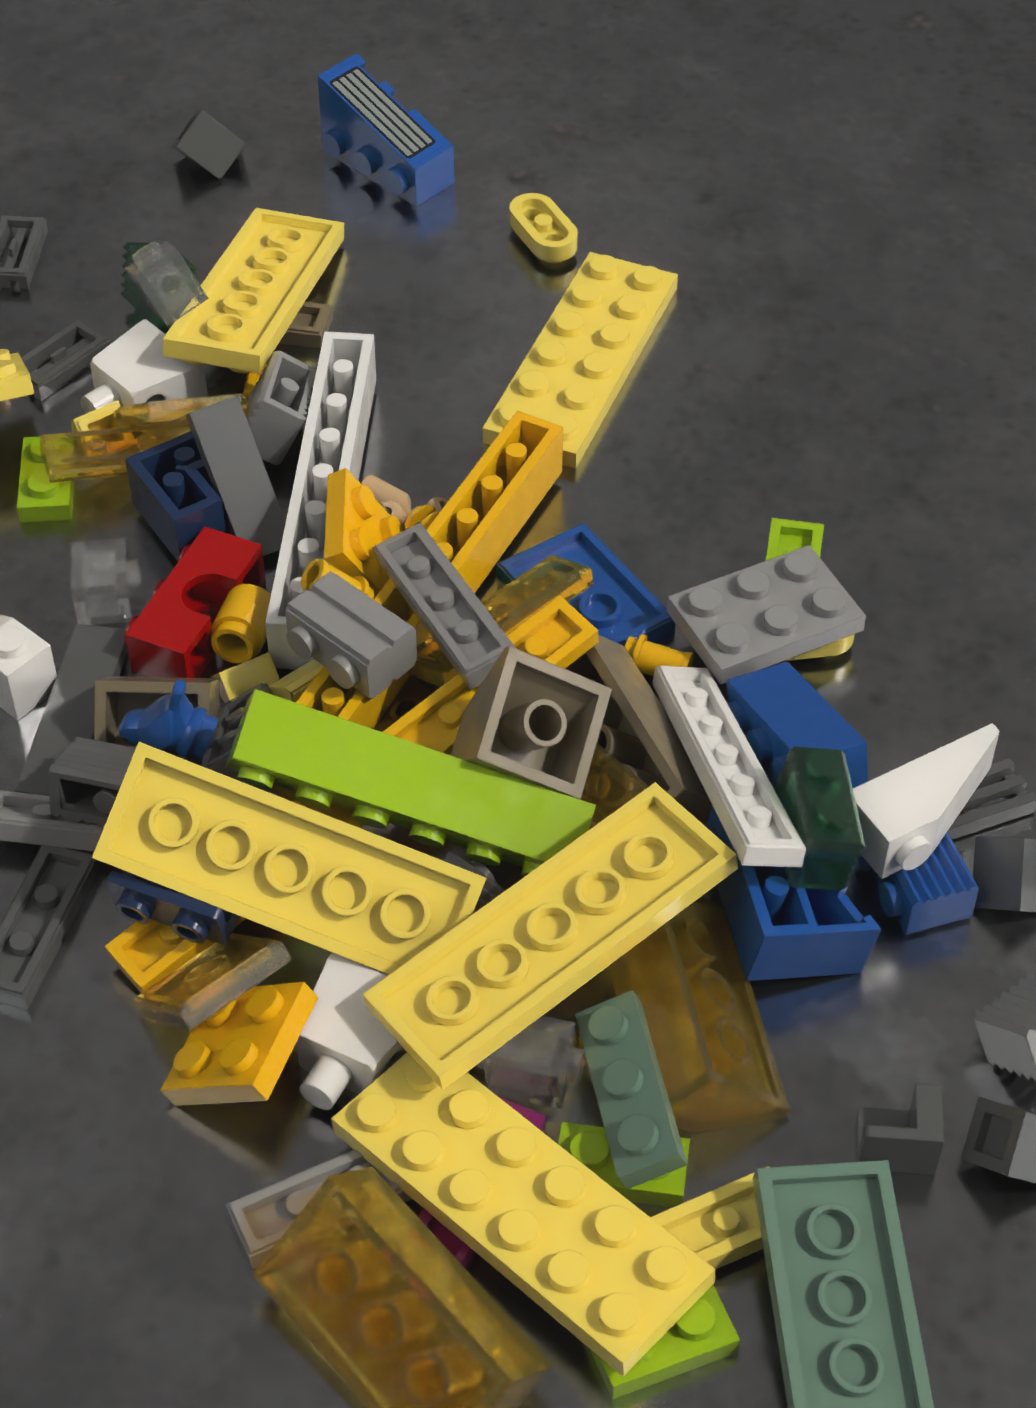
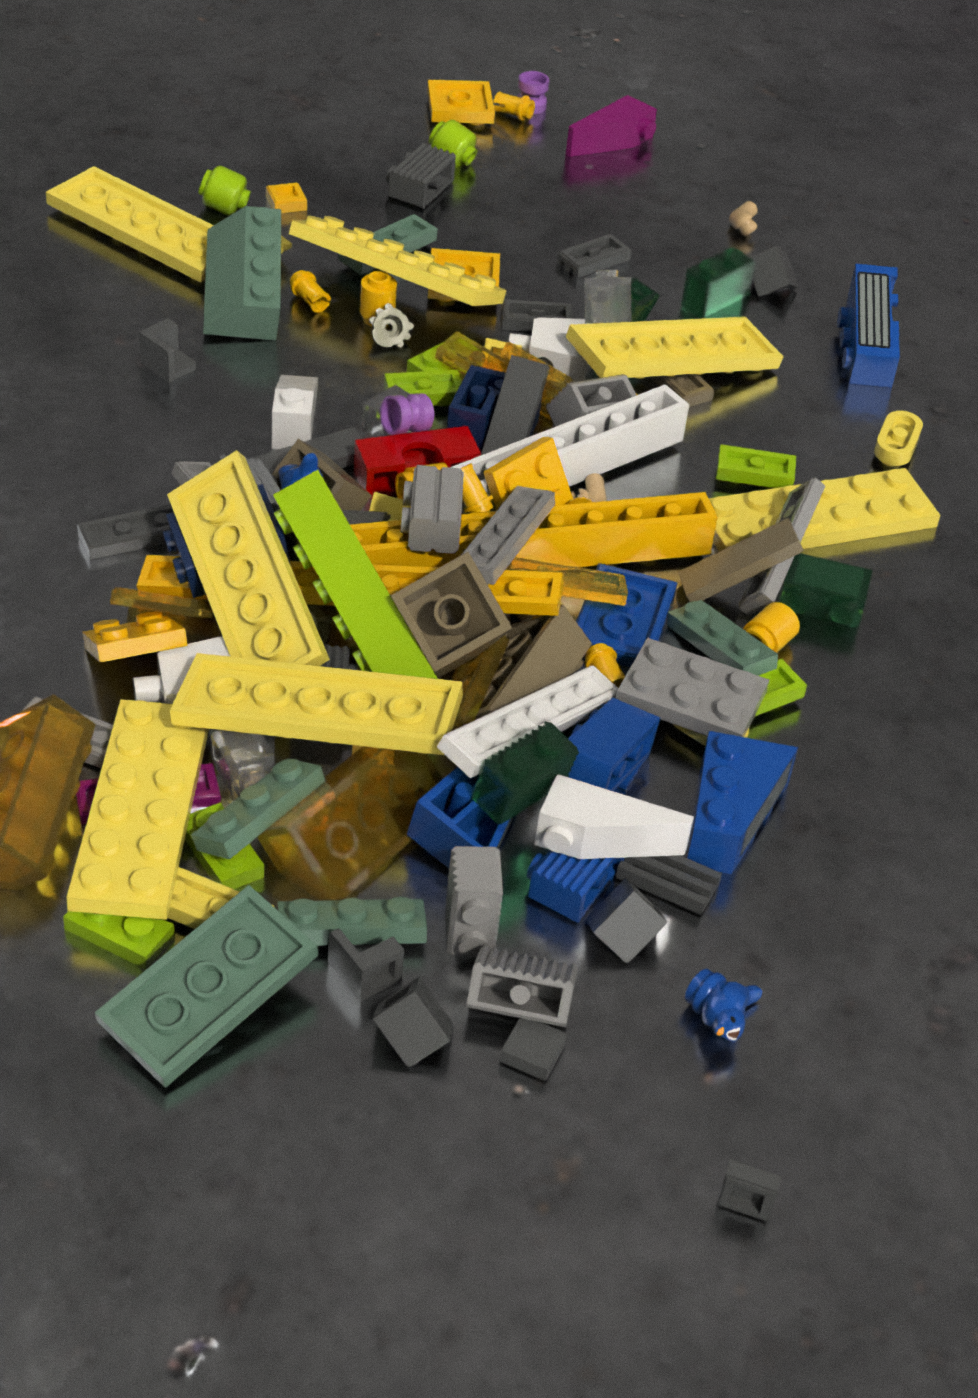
camera: 45 degrees right, 5 degrees down
none -> sand green plate [278,897,427,946]
none -> medium lavender wheel [380,393,434,435]
none -> lime plate [384,370,462,407]
none -> light grey brick [445,846,503,957]
none -> sand green plate [667,600,778,676]
none -> dark tan tile [678,518,804,602]
none -> clear green brick [681,248,756,319]
none -> blue wedge [687,731,798,874]
none -> lime plate [716,444,796,489]
none -> tan arm [729,201,757,237]
none -> light grey tile [739,477,825,616]
none -> yellow brick [743,602,800,653]
none -> clear green brick [780,553,873,628]

